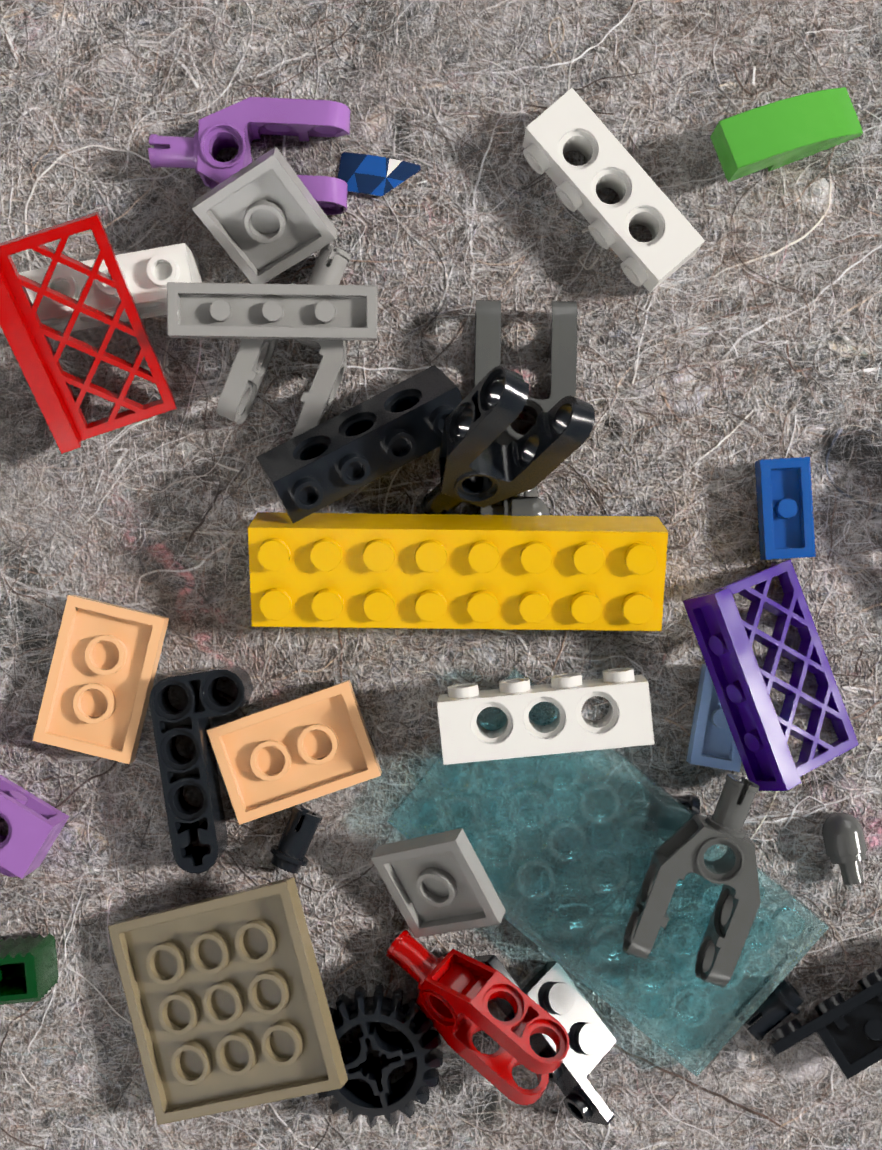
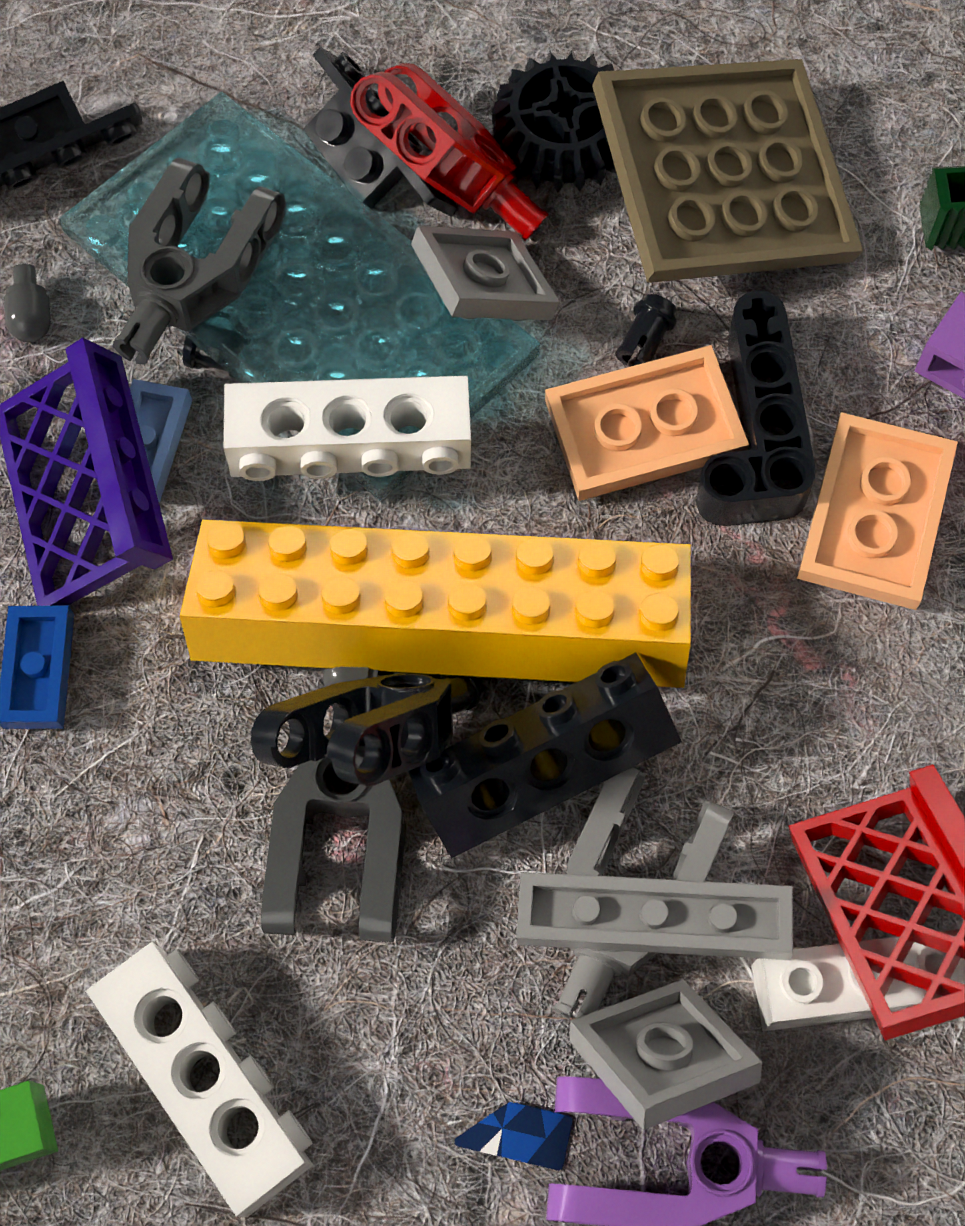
camera: 165 degrees left, 20 degrees down
black pin [738,977,804,1041] -> none

